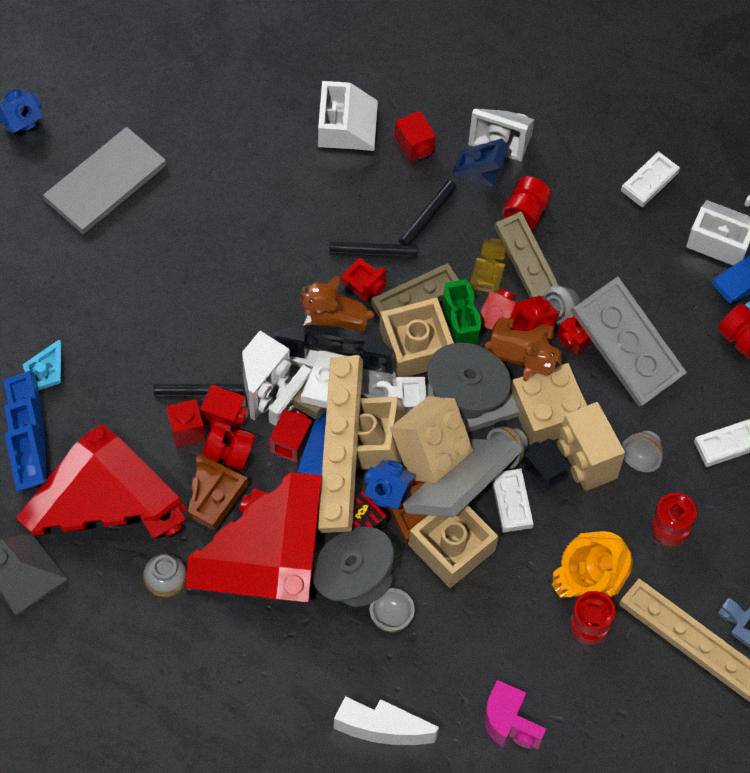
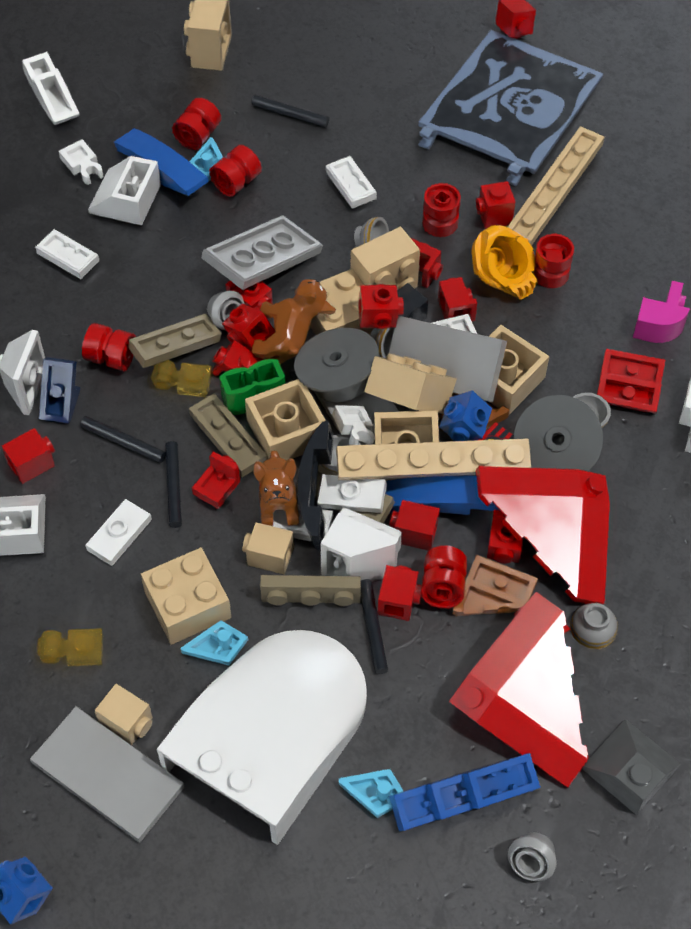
camera: 95 degrees left, 5 degrees down
red brick [166,399,205,448] -> none
none -> clear yellow plate [37,629,103,666]
none -> white plate [85,499,152,566]
none -> tan brick [95,684,153,745]
none -> tan brick [141,547,231,645]
none -> white windscreen [157,630,367,845]
none -> medium azure piece [181,620,249,665]
none -> tan brick [242,522,294,575]
none -> dark tan plate [260,575,361,606]
none -> red brick [358,284,404,329]
none -> red bracket [411,238,443,288]
none -> red brick [438,277,478,322]
none -> red brick [476,181,516,229]
none -> red slope [597,348,665,414]

